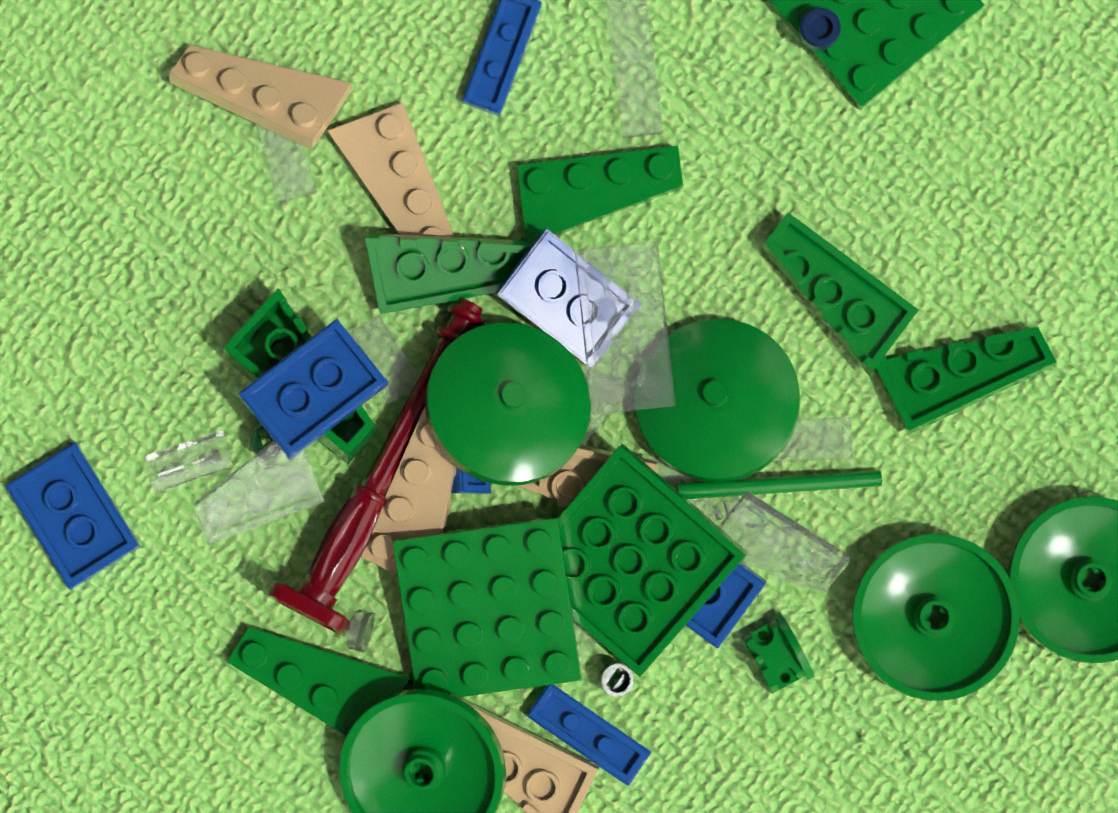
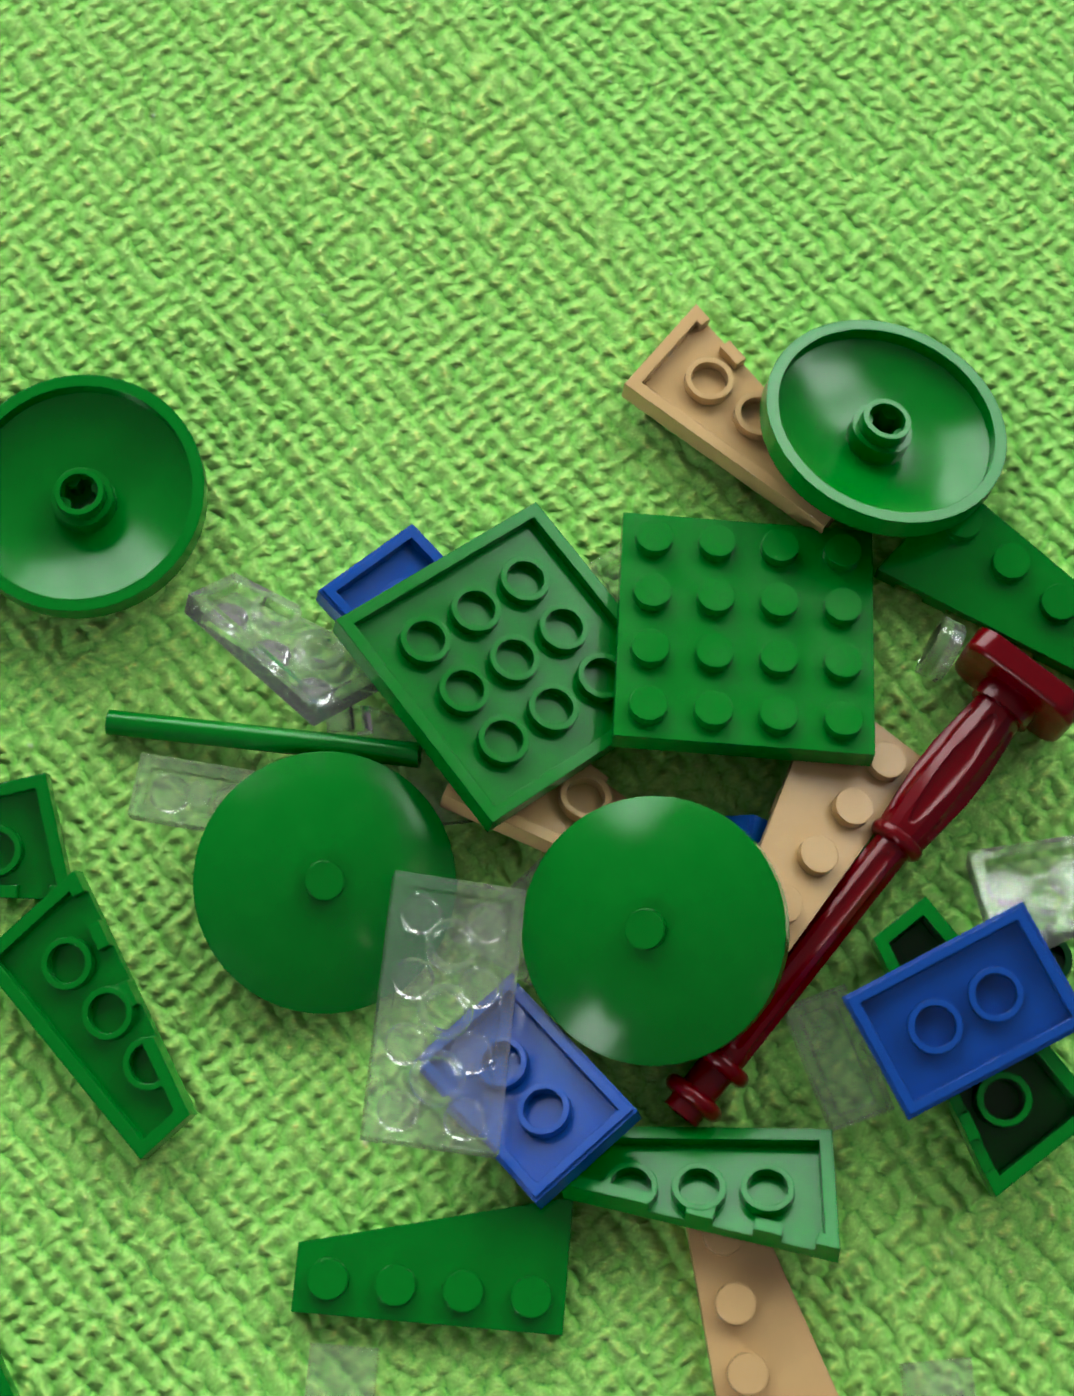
camera: 170 degrees left, 10 degrees down
blue tile [526,684,652,787] -> none
hinge [599,662,634,697] -> none
green piece [741,612,815,694] -> none

